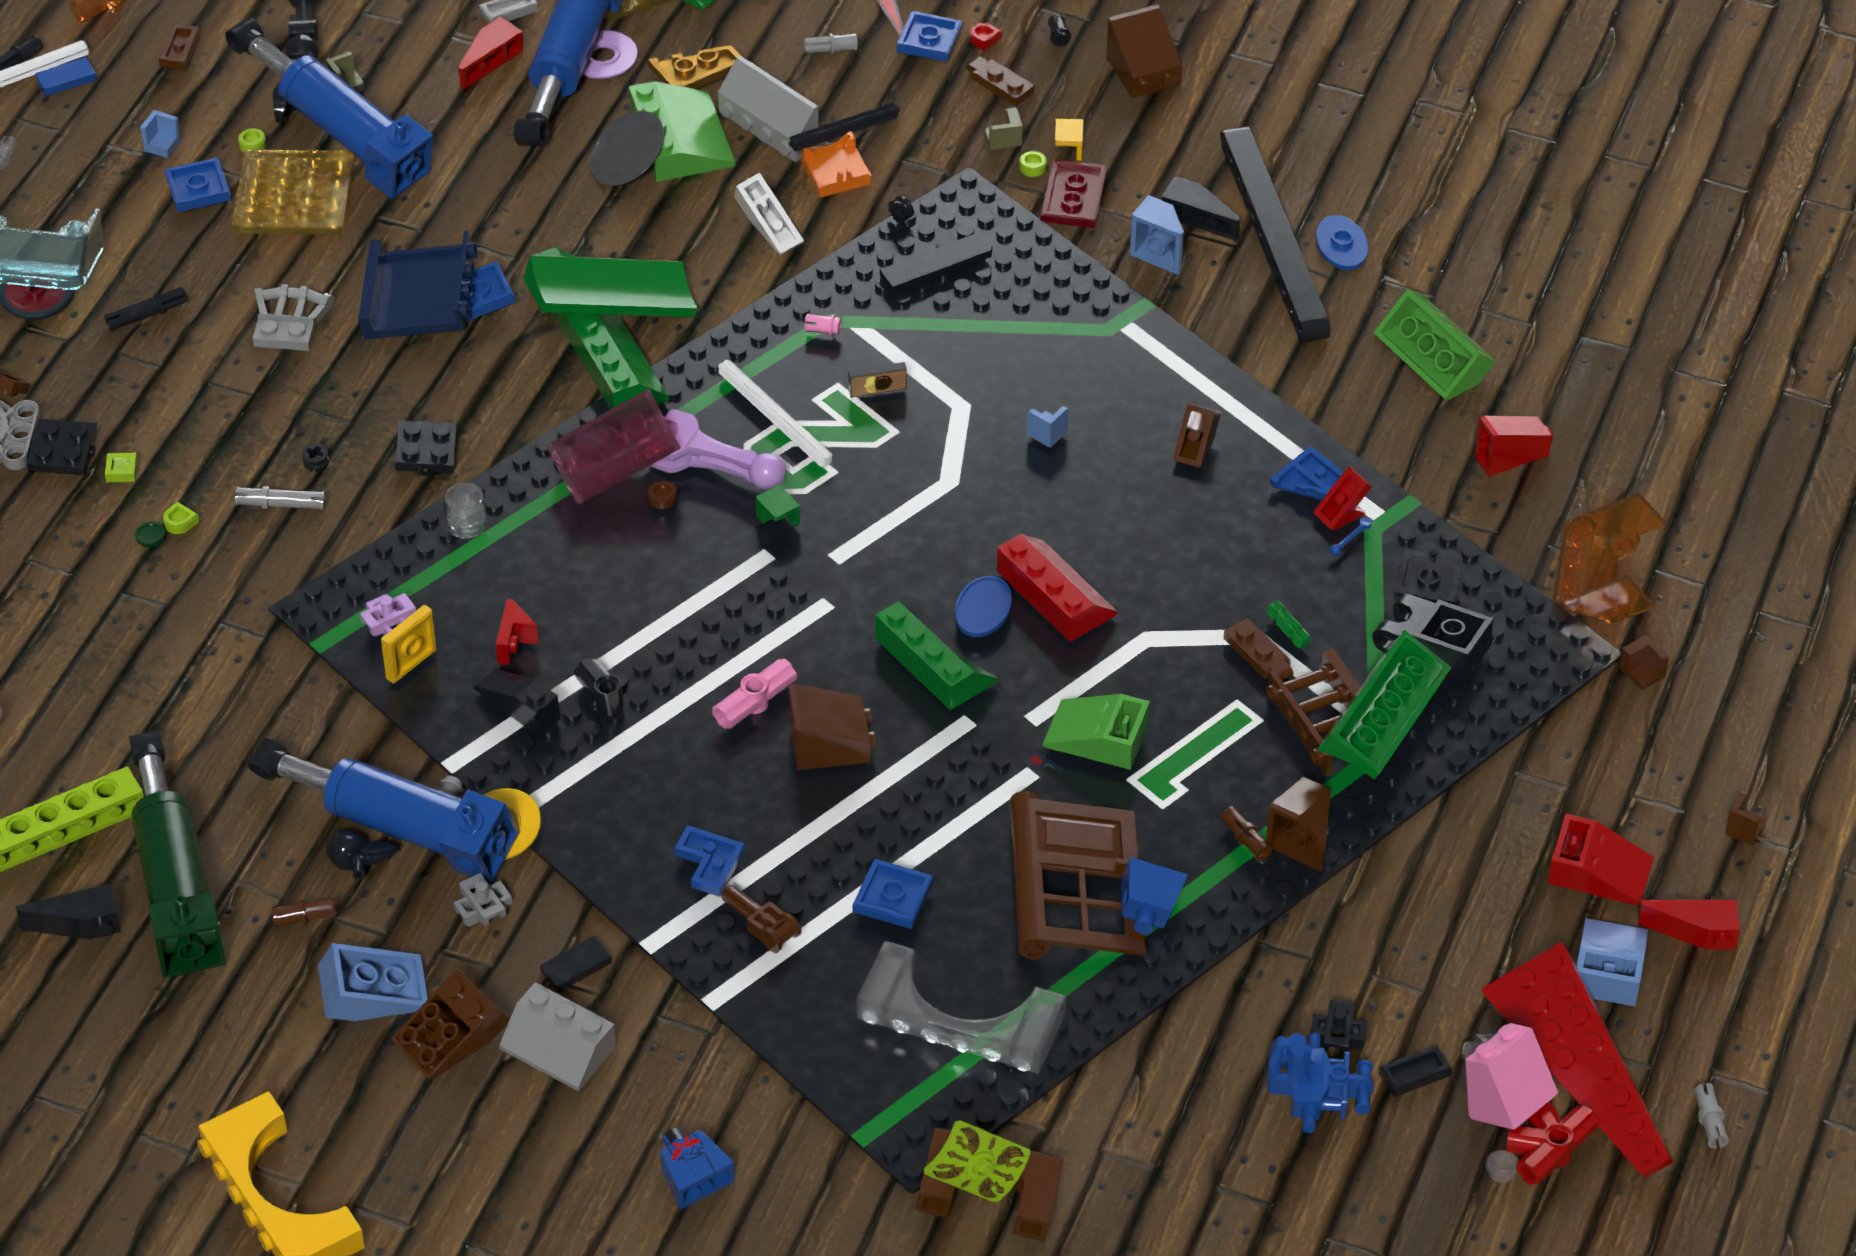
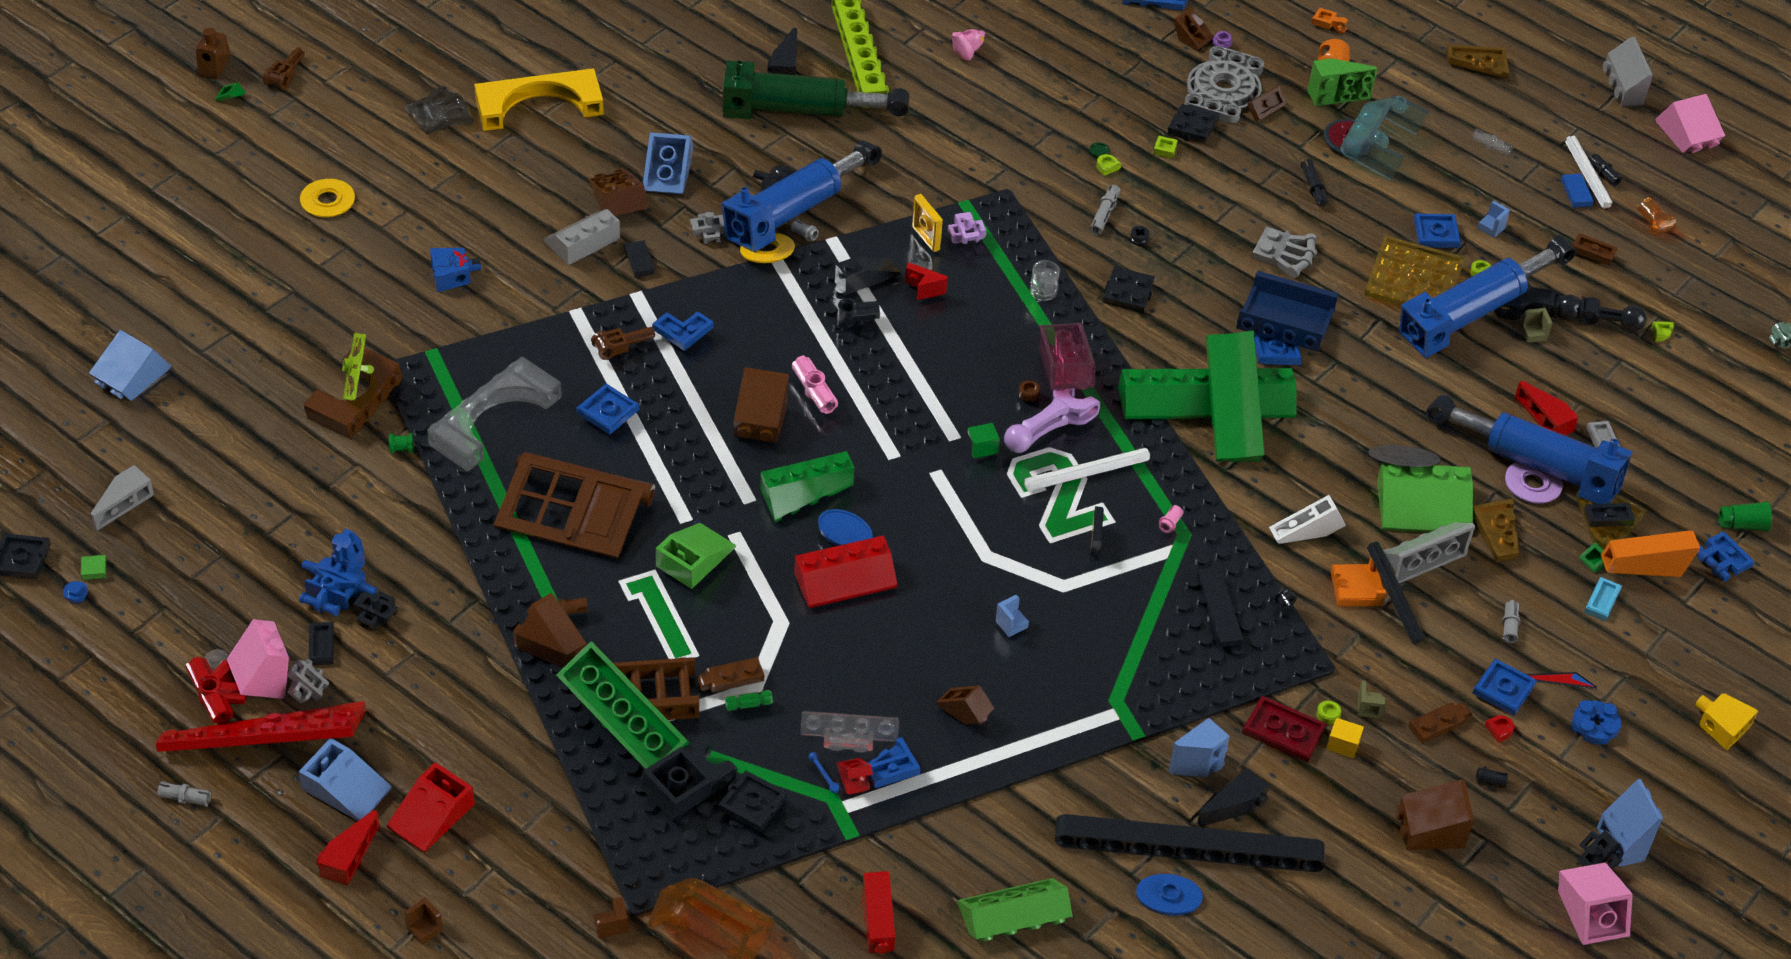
camera: 105 degrees right, 0 degrees up
reddish brown axle [272,898,337,927] -> none
blue torso [1121,857,1187,935] -> none
none -> green bush [389,433,414,453]
none -> clear bracket [801,711,899,752]

